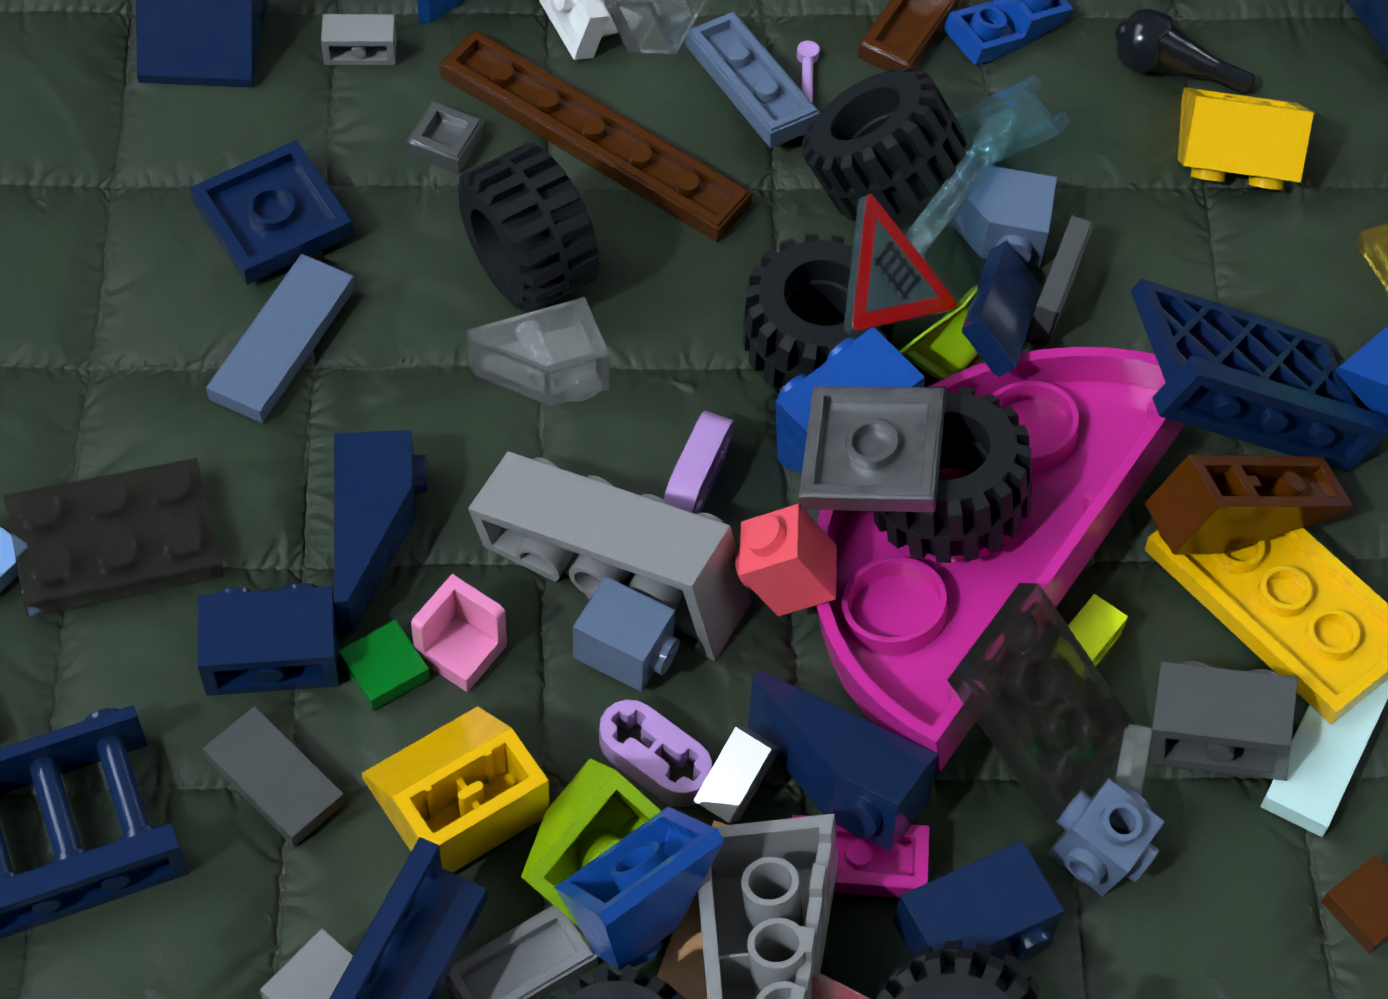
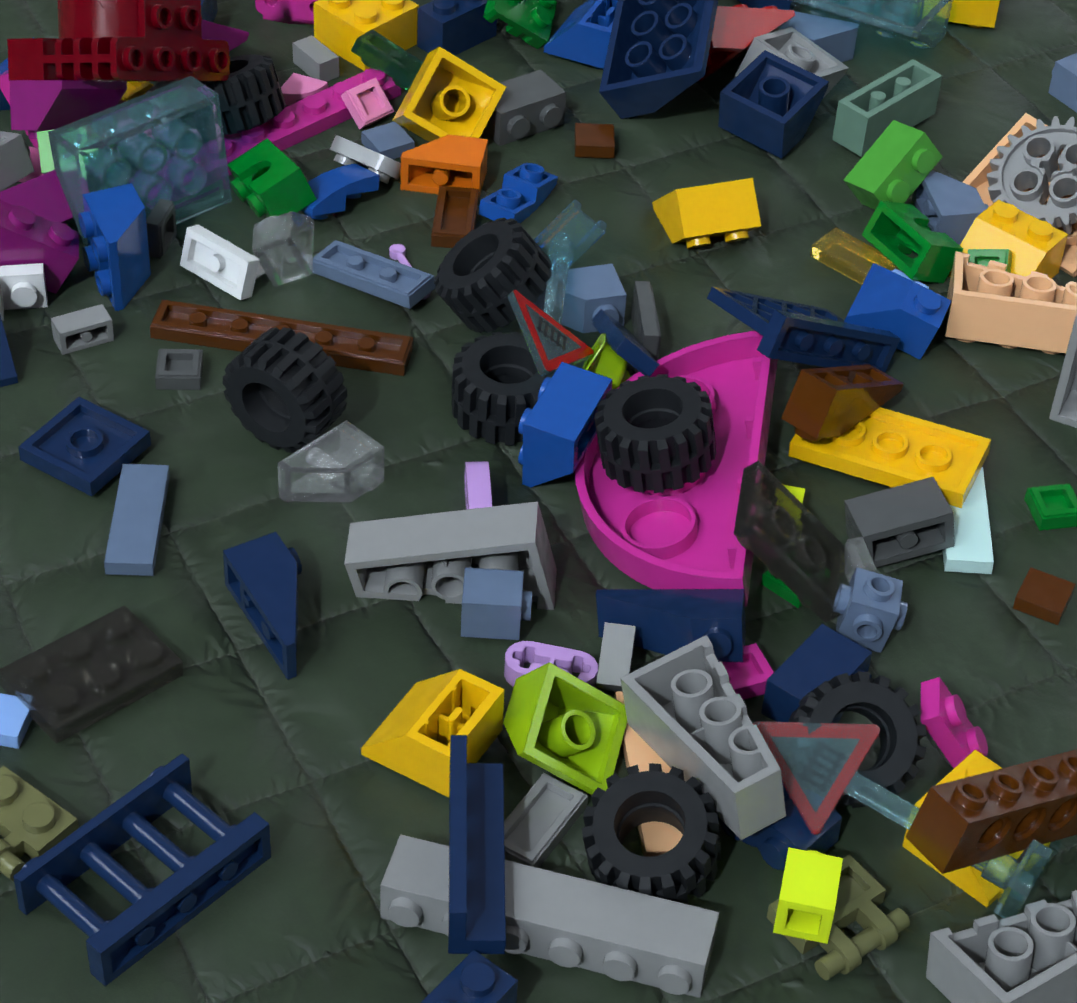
camera: 25 degrees left, 15 degrees down
dark blue brick [198,583,340,696] -> none
dark grey tile [202,706,346,847] -> none
green tile [338,620,430,711] -> none
bright pink panel [411,574,507,693] -> none
blue slope [554,806,724,971] -> none
coral brick [735,503,837,616] -> none
flat silver tile [799,386,946,512] -> none
black piece [1115,8,1255,95] -> none

